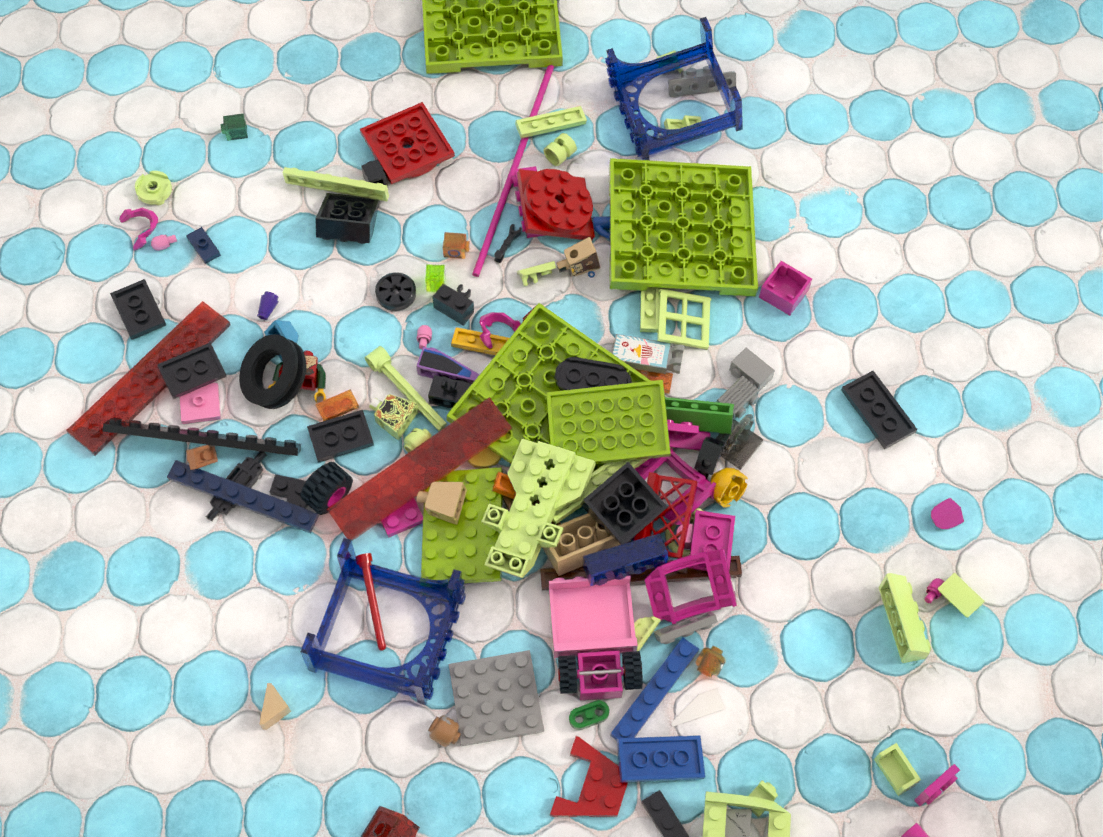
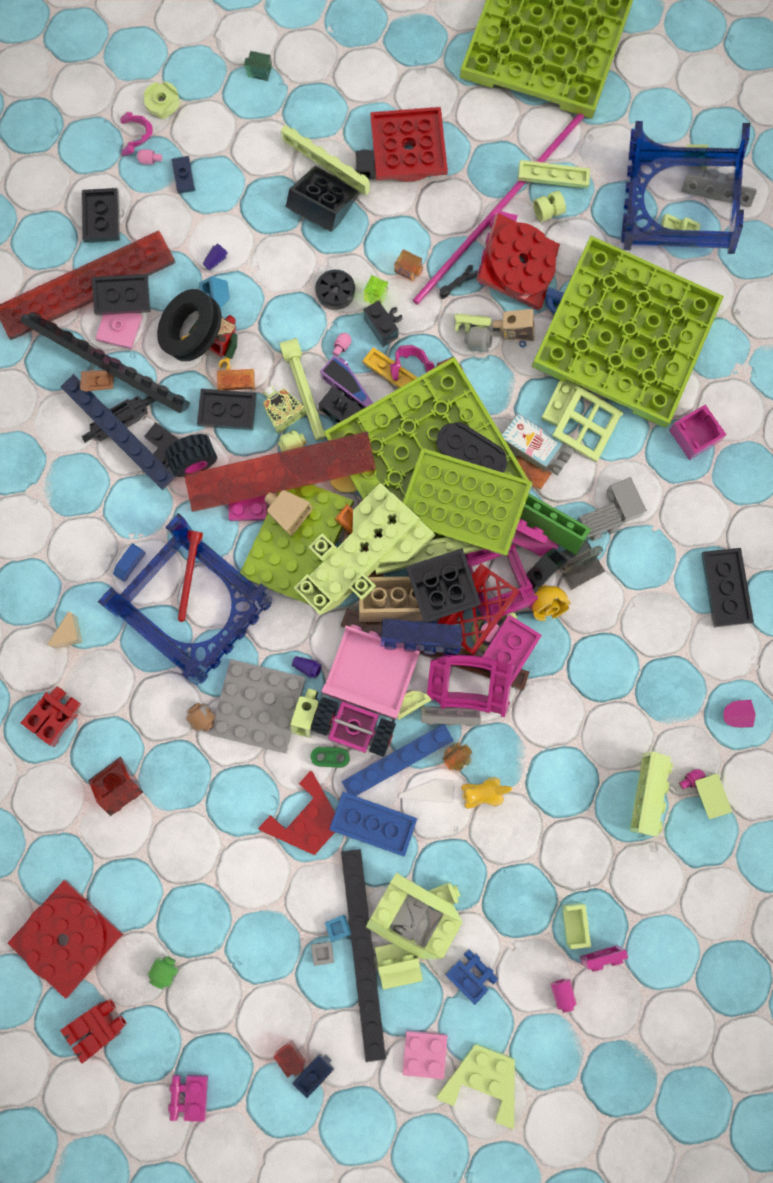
camera: 25 degrees right, 15 degrees up
none -> red hips [20,686,81,747]
none -> blue piece [113,543,146,582]
none -> yellowish green torso [290,689,319,738]
none -> dark purple cone [292,656,322,678]
none -> yellow animal [461,777,512,809]
none -> light grey head [464,327,493,352]

